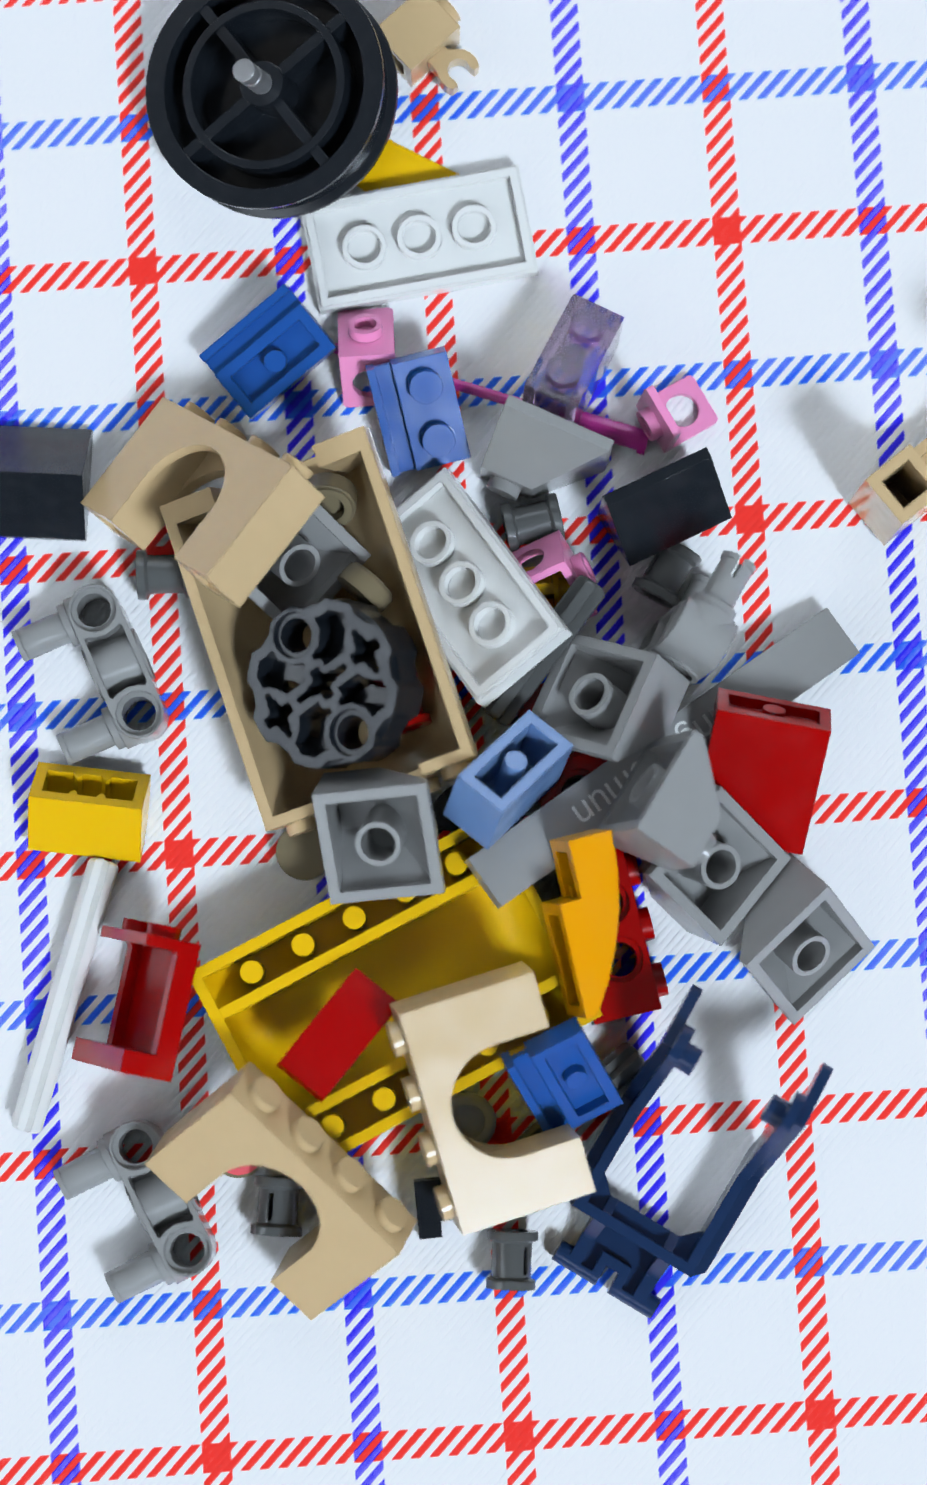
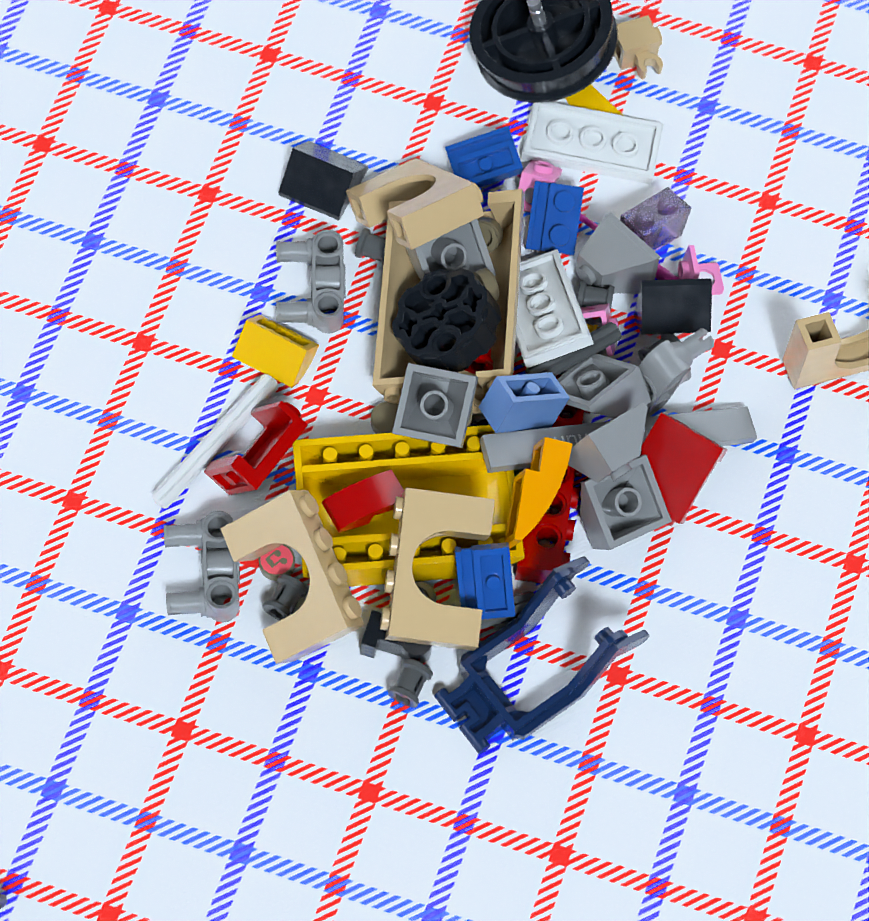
camera: 20 degrees right, 20 degrees down
light grey slope [739,853,875,1025] -> none

